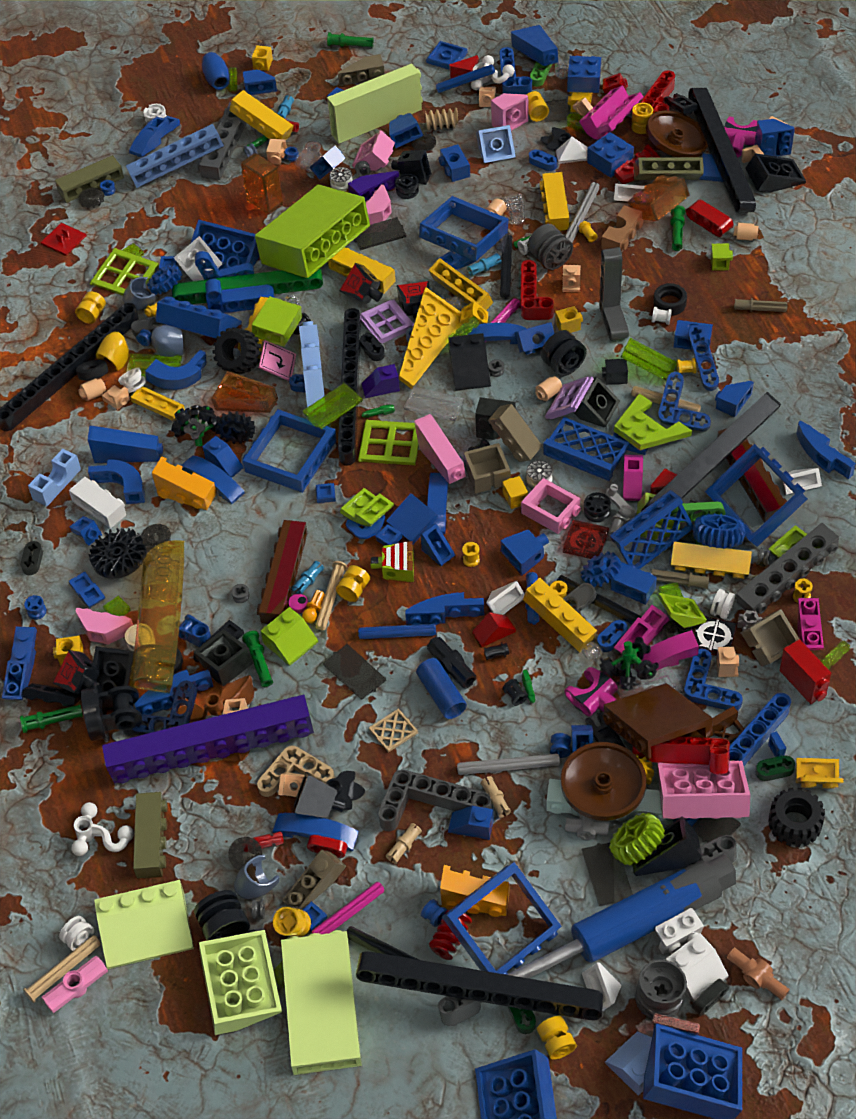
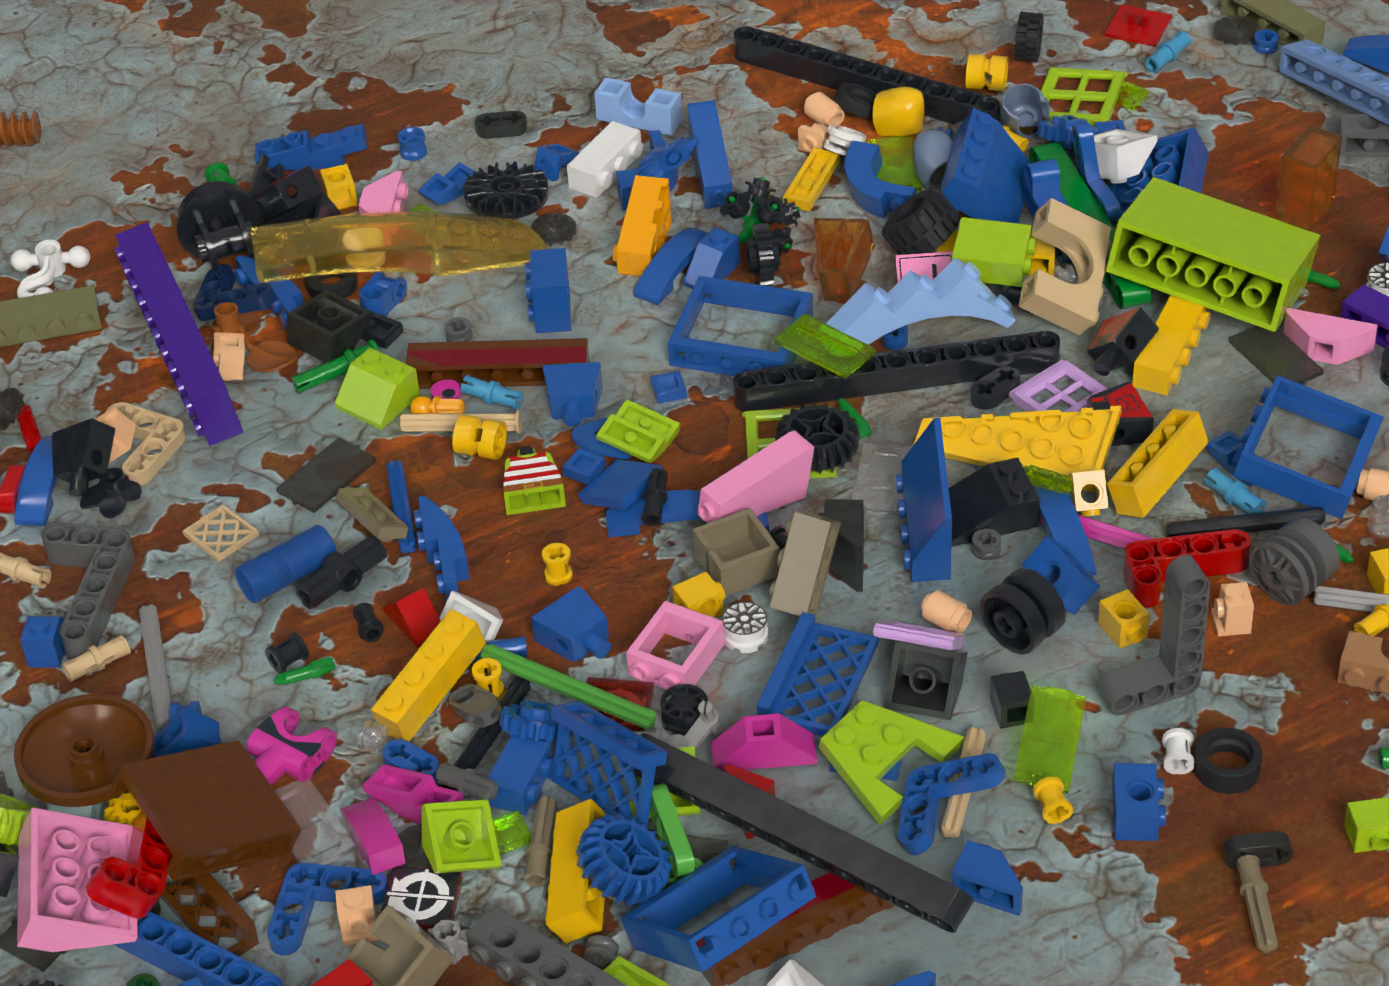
camera: 80 degrees right, 10 degrees down
dark purple slope [361,364,400,399] -> none
blue slope [420,523,455,566] -> none
black plant [599,637,659,691] -> none
blue beam [688,325,719,391] -> none
white wheel [710,589,735,620] -> none
none -> dark tan plate [336,488,408,542]
none -> dark grey axle [436,762,499,800]
none -> bright green axle [481,644,657,729]
none -> blue brick [525,248,571,333]
none -> blue torso [543,362,602,426]
none -> blue hair [637,136,699,178]
none -> black axle [641,468,668,527]
none -> black gear [775,402,860,475]
none -> blue slope [896,418,952,582]
none -> black tyre [1014,11,1044,62]
none -> tan arch [1019,198,1111,336]
none -> dark azure pin [1145,30,1191,73]
none -> pearl dark grey beam [1222,831,1294,869]

